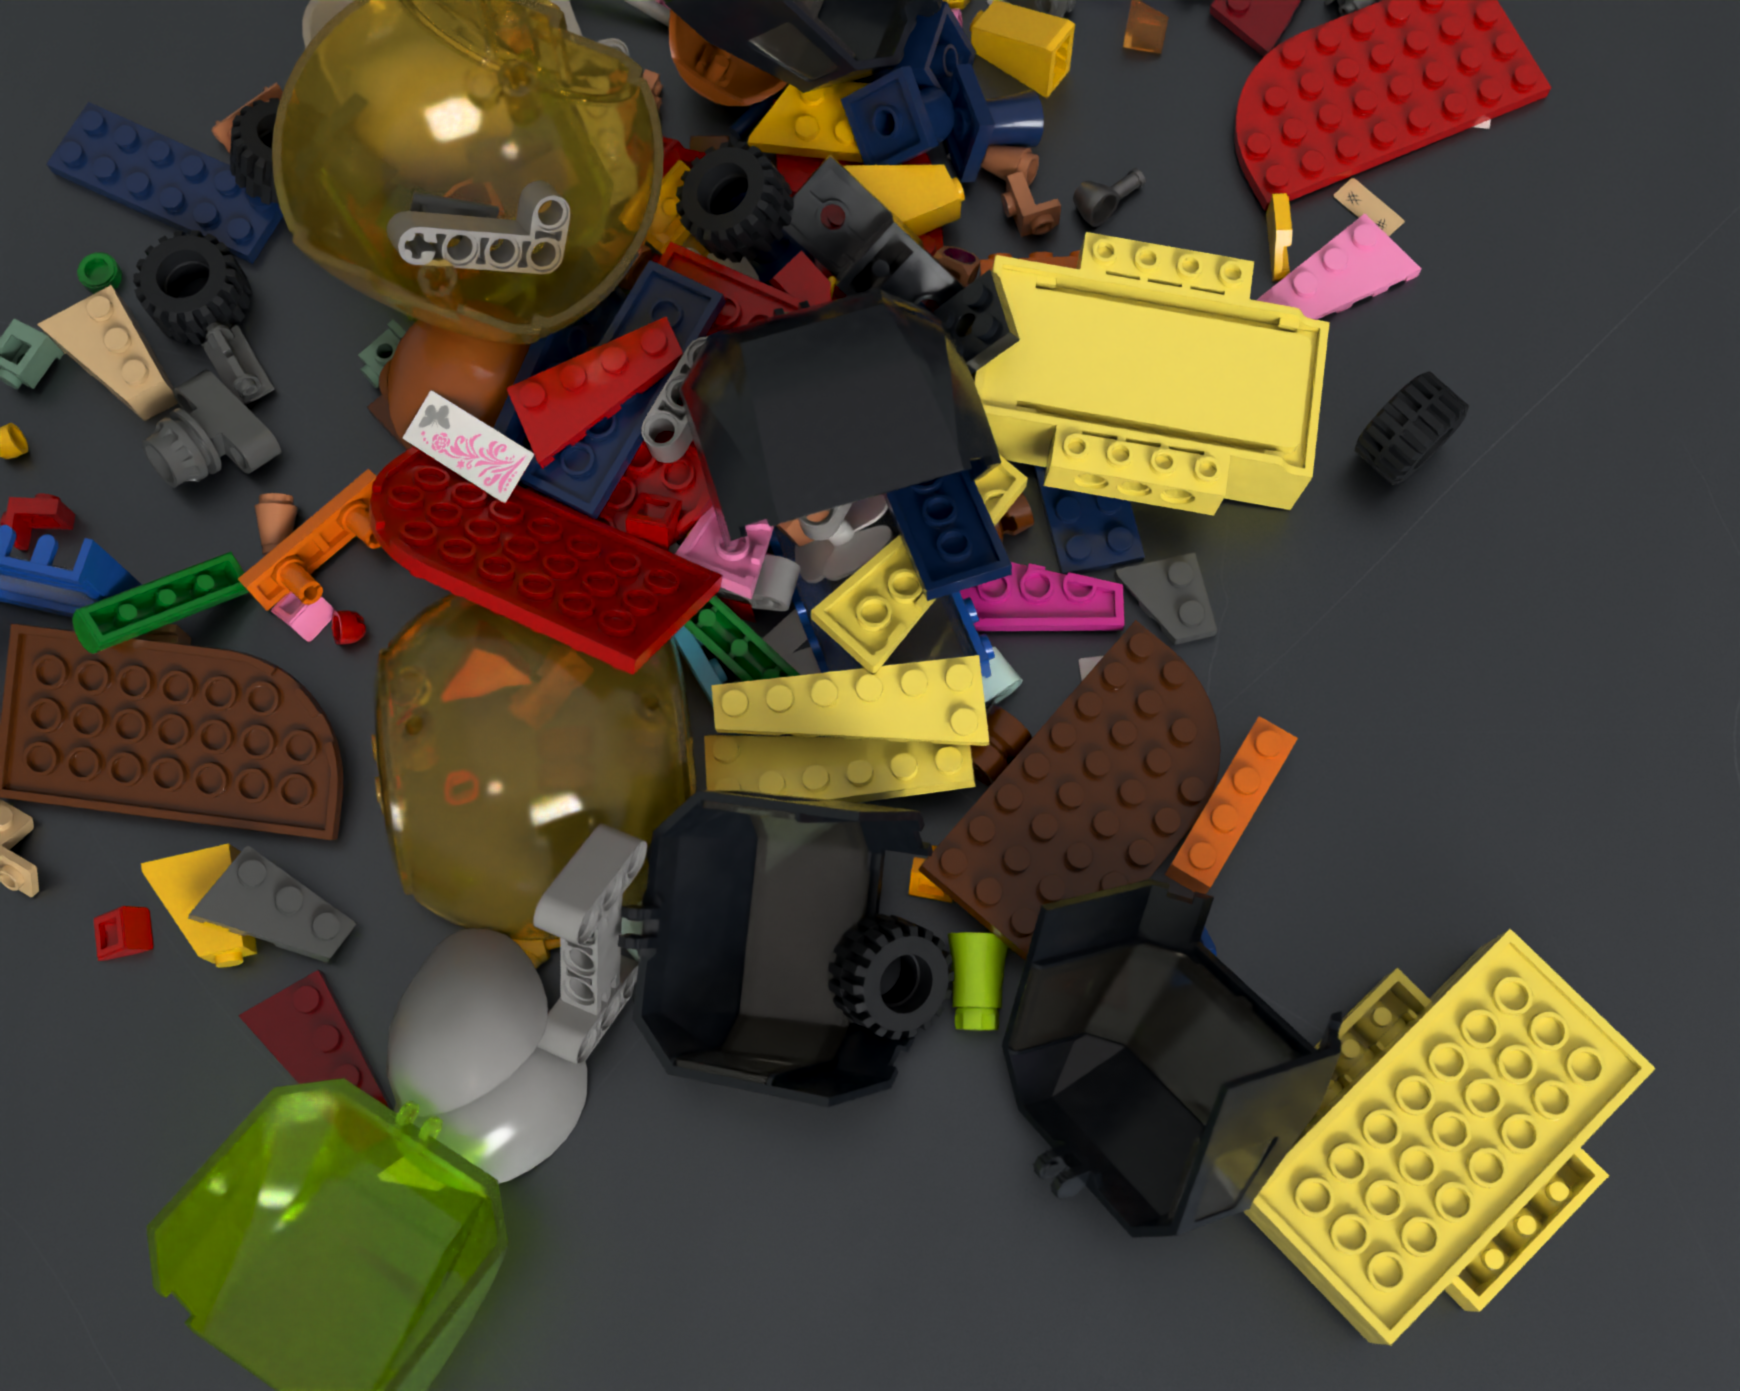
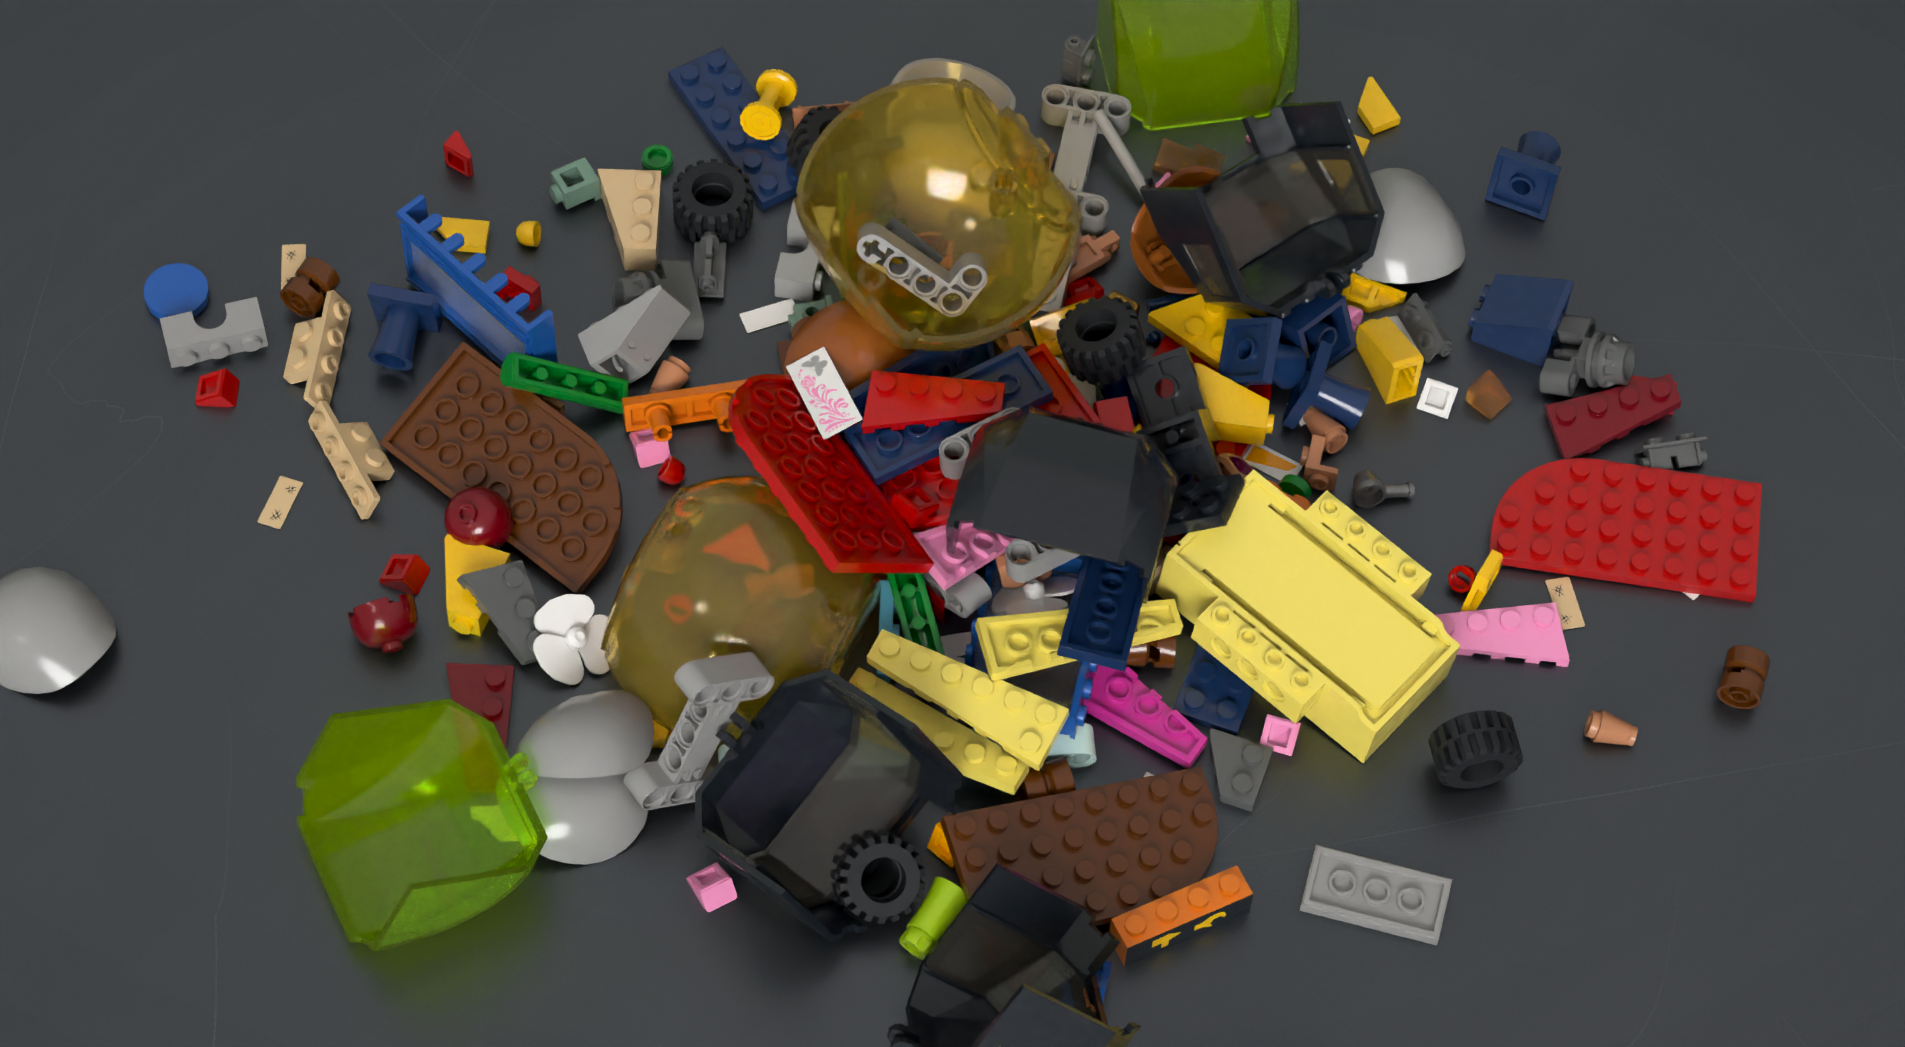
camera: 25 degrees right, 15 degrees down
none -> dark red cylinder [347,594,419,653]
none -> dark red cylinder [444,487,513,550]
none -> white piece [533,594,617,685]
none -> light grey slope [578,284,691,385]
none -> bright pink slope [687,862,737,912]
none -> yellow hose [740,69,798,140]
none -> white sticker [740,298,795,333]
none -> light grey arch [774,200,836,302]
none -> sticker [1243,444,1303,481]
none -> bright pink slope [1259,714,1301,756]
none -> green tile [1278,474,1311,500]
none -> light grey tile [1299,845,1453,946]
none -> white slope [1417,378,1459,419]
none -> red hinge [1448,565,1477,592]
none -> nougat cone [1584,709,1638,746]
none -> reddish brown wheel [1717,645,1771,709]

